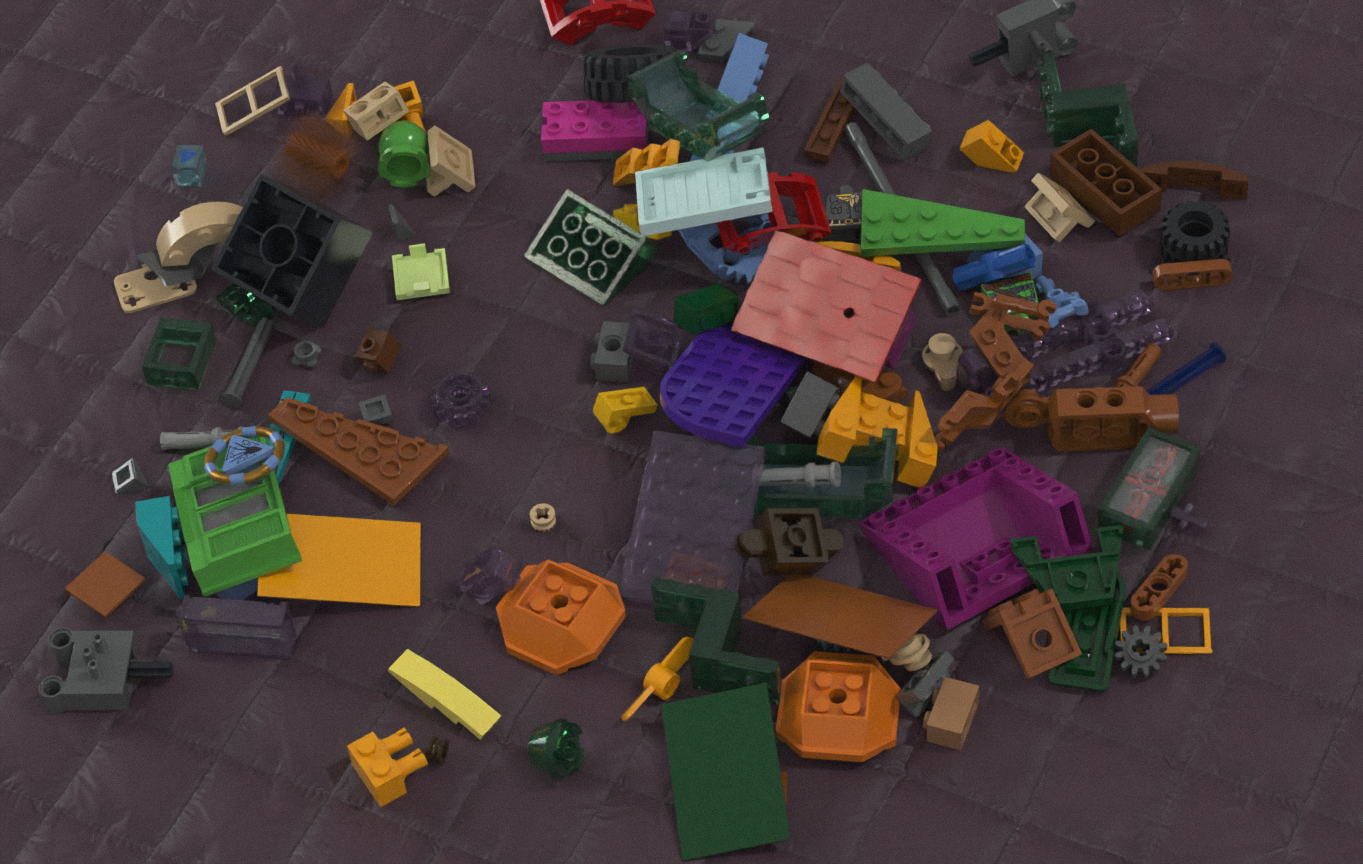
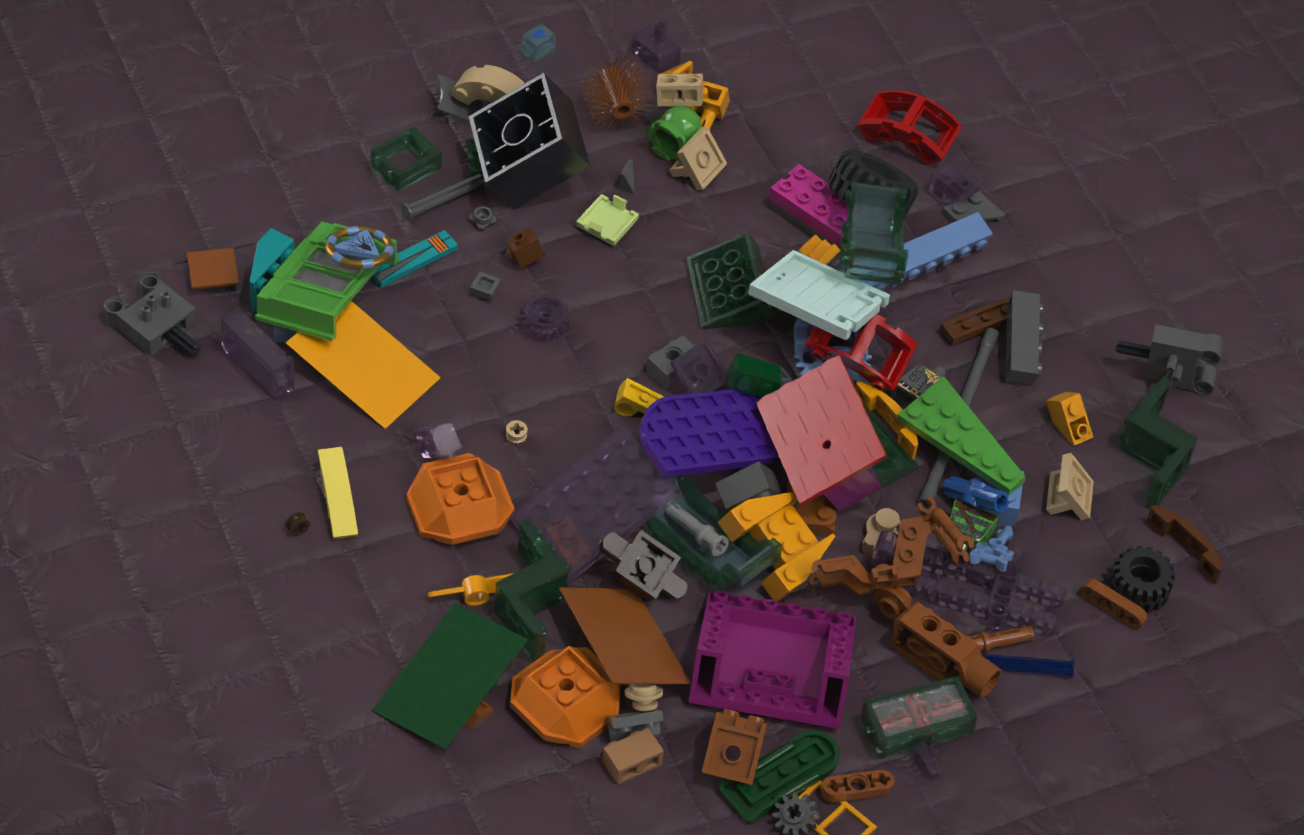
camera: 30 degrees right, 0 degrees up
dark grey slope [112,458,149,495] -> none
tan axle [114,264,197,313] -> none
light grey pin [160,427,243,450] -> none
tan window [215,66,290,136] -> none
dark orange wing [268,398,450,506] -> none
light orange brick [347,727,428,807] -> none
clear green cone [528,719,585,779] -> none
dark green wing [1010,525,1123,611] -> none
reddish brown brick [1050,129,1162,236] -> none

